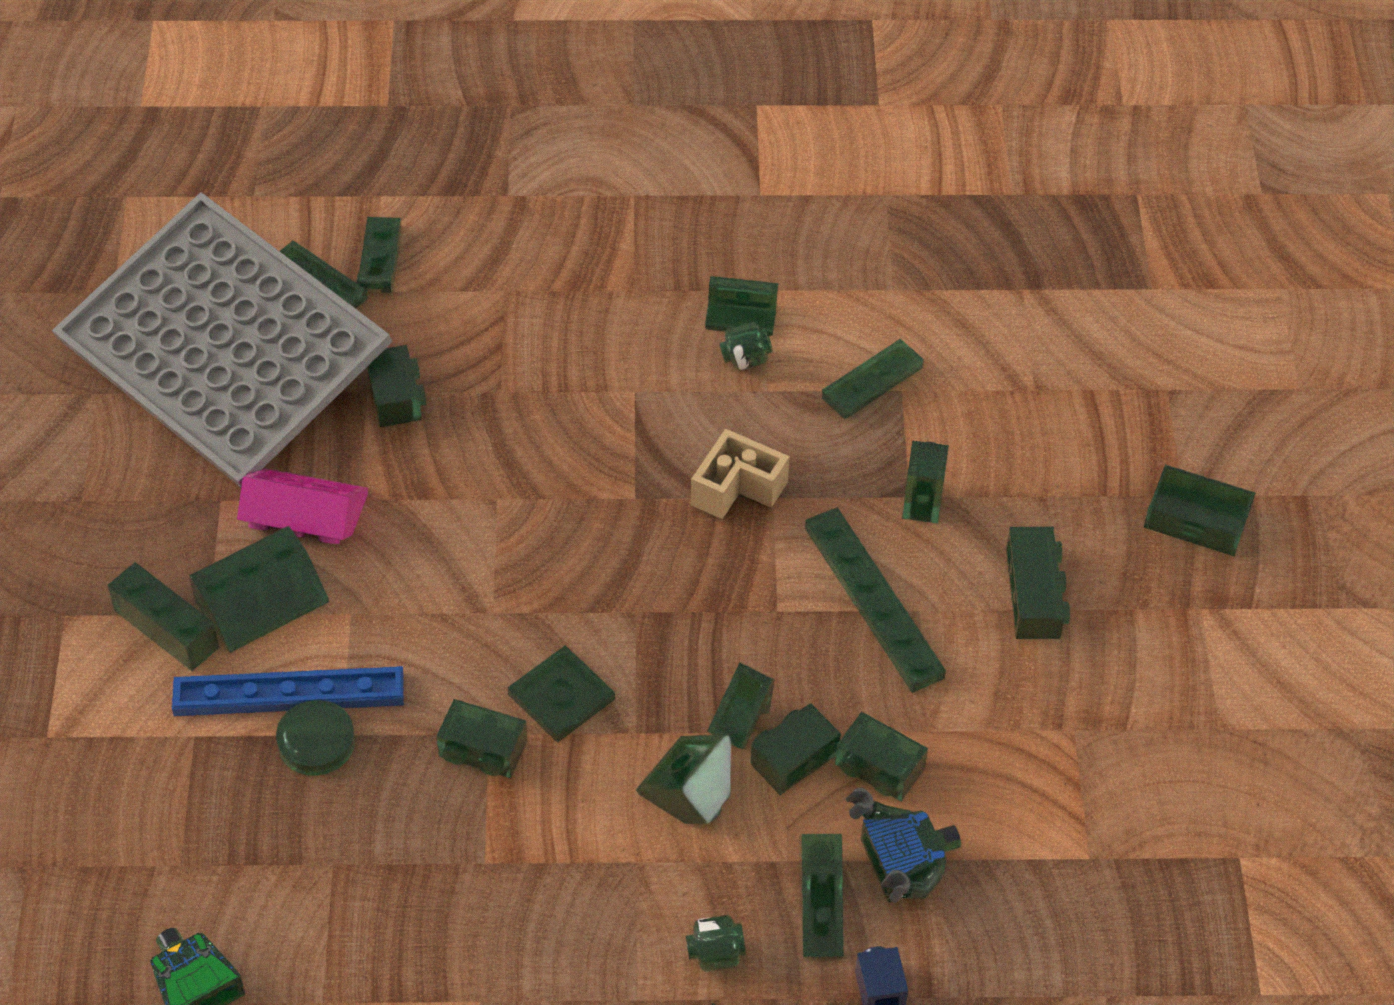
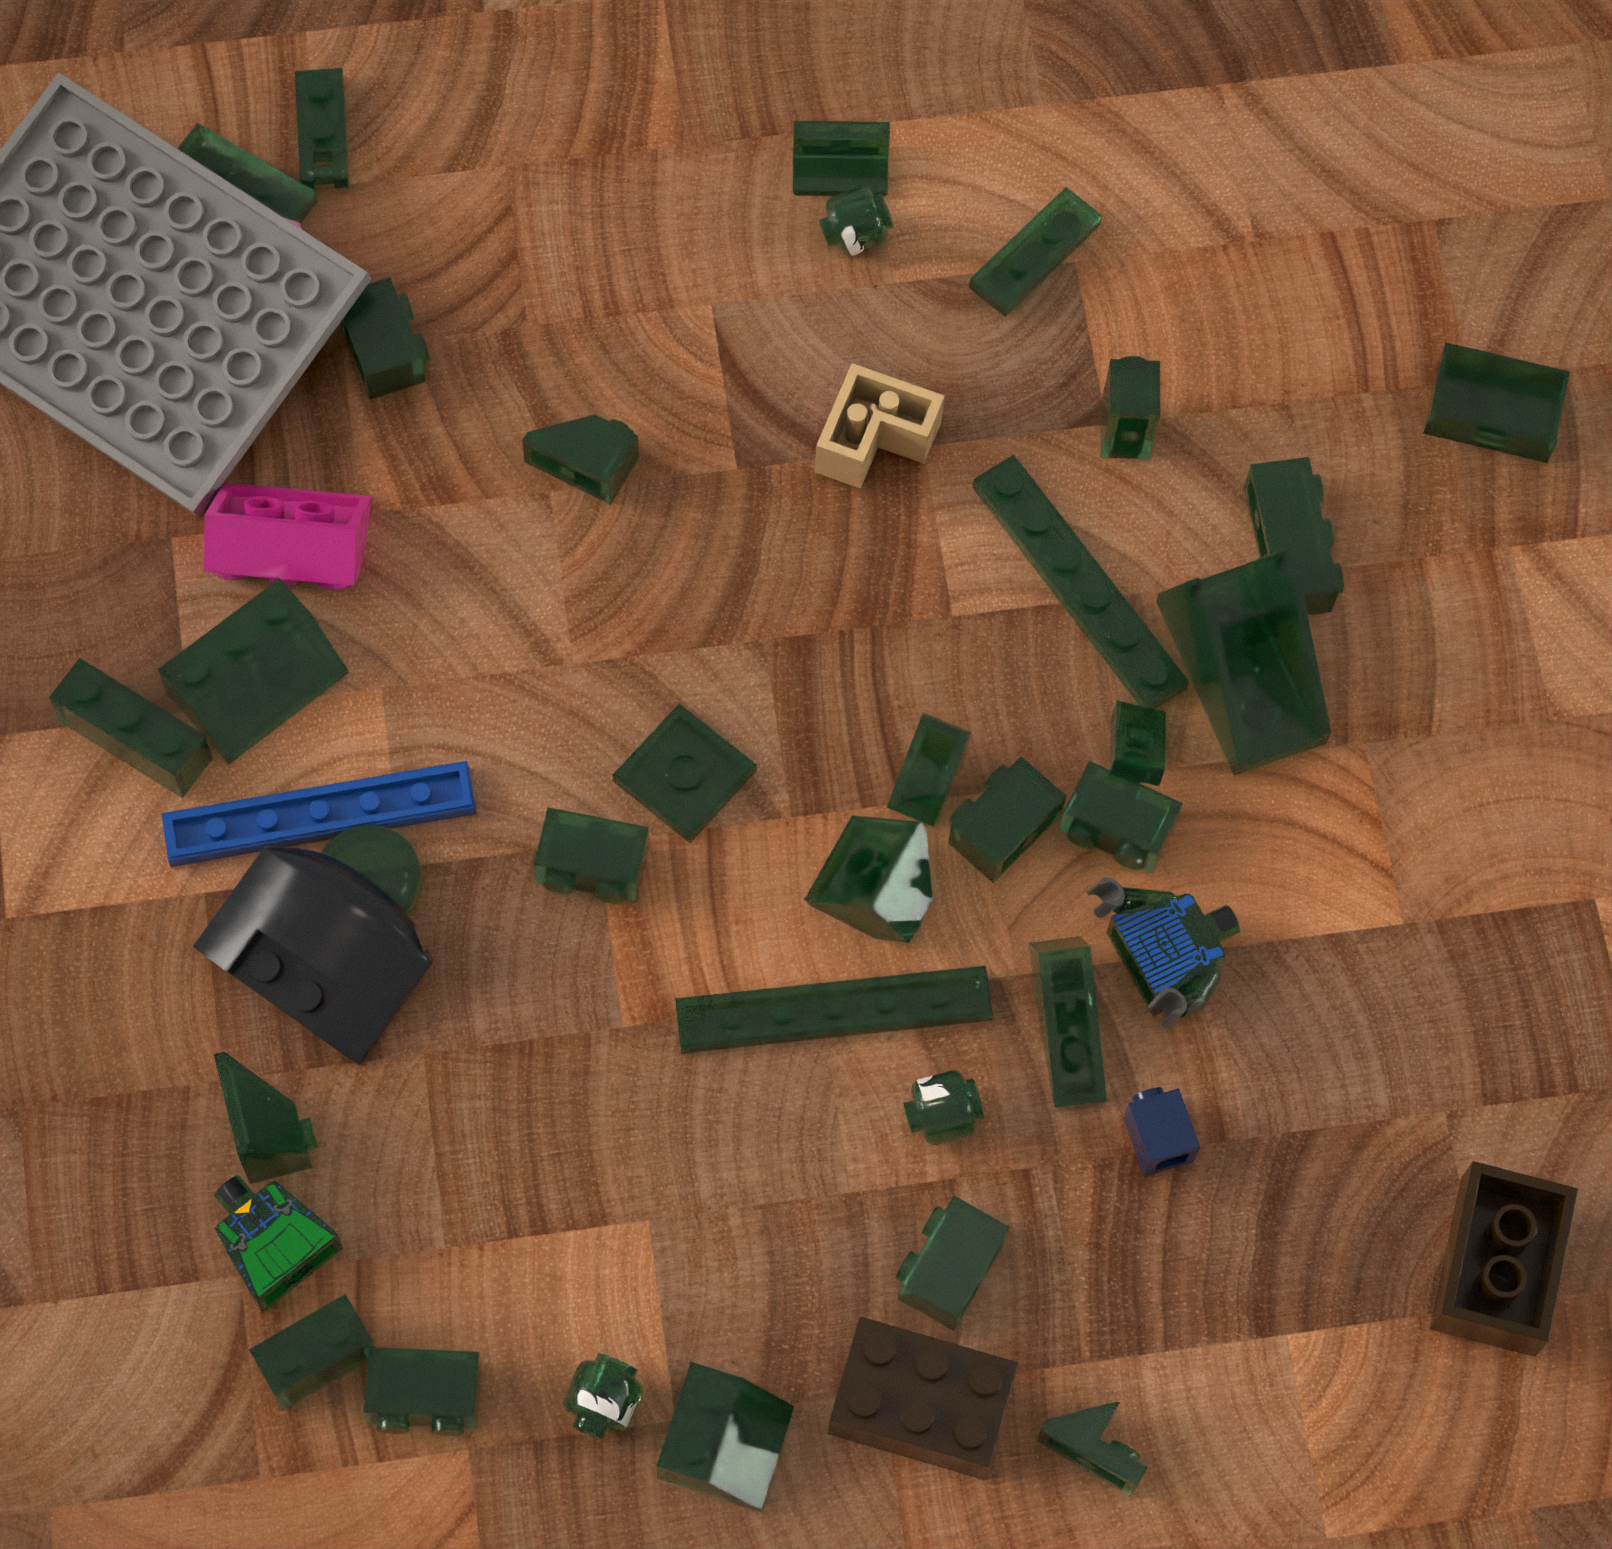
camera: 10 degrees left, 15 degrees up
none -> black slope [193,844,433,1065]
none -> clear green slope [214,1052,318,1184]
none -> clear green slope [522,414,639,505]
none -> clear green tile [675,966,993,1054]
none -> clear green plate [1109,700,1166,786]
none -> clear green ladder [1156,549,1331,775]

